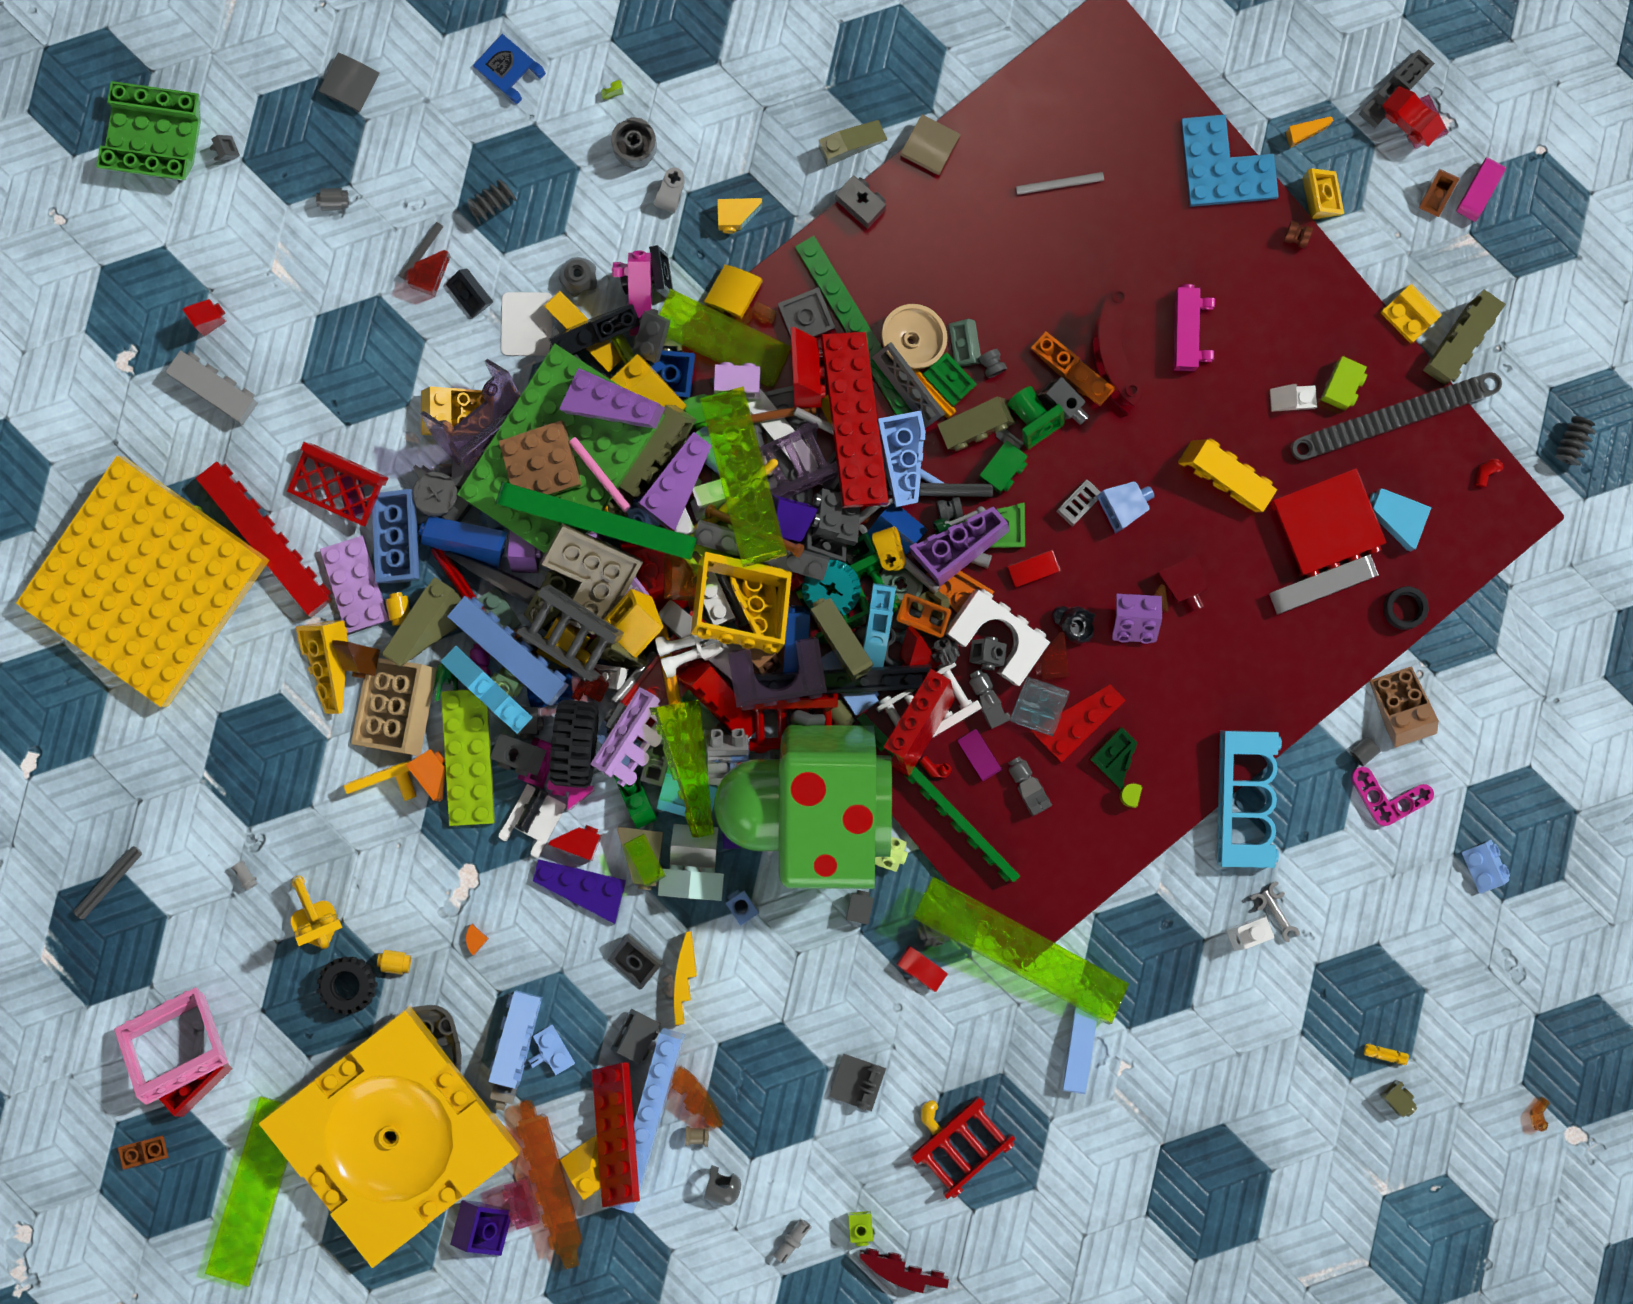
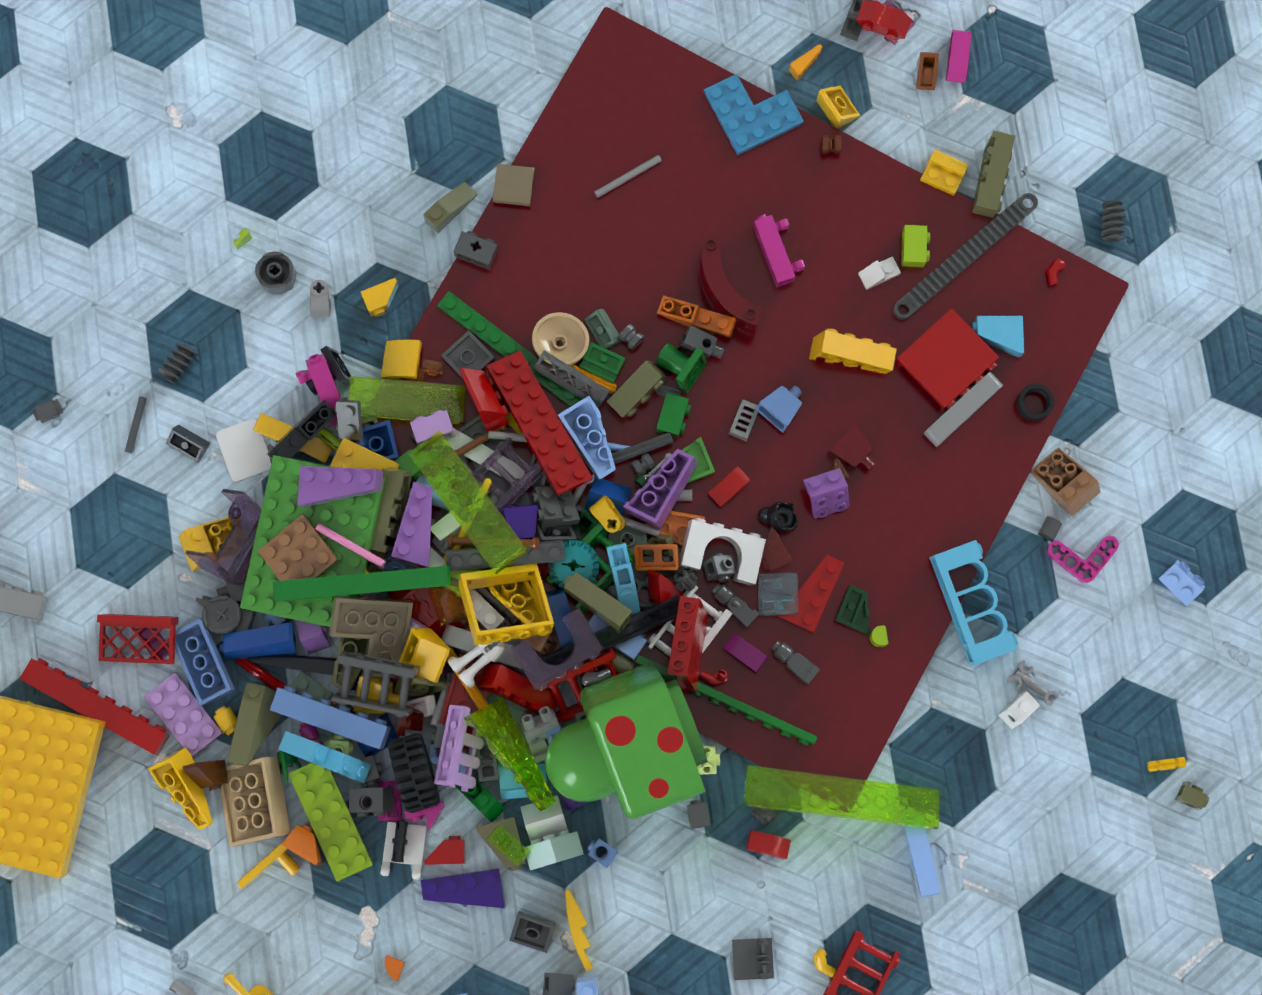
camera: 20 degrees left, 5 degrees down
dark grey slope [318,52,380,112] -> none
clear red slope [406,250,451,297] -> none
blue flag [473,34,546,104] -> none
dark grey piece [559,257,597,297] -> none

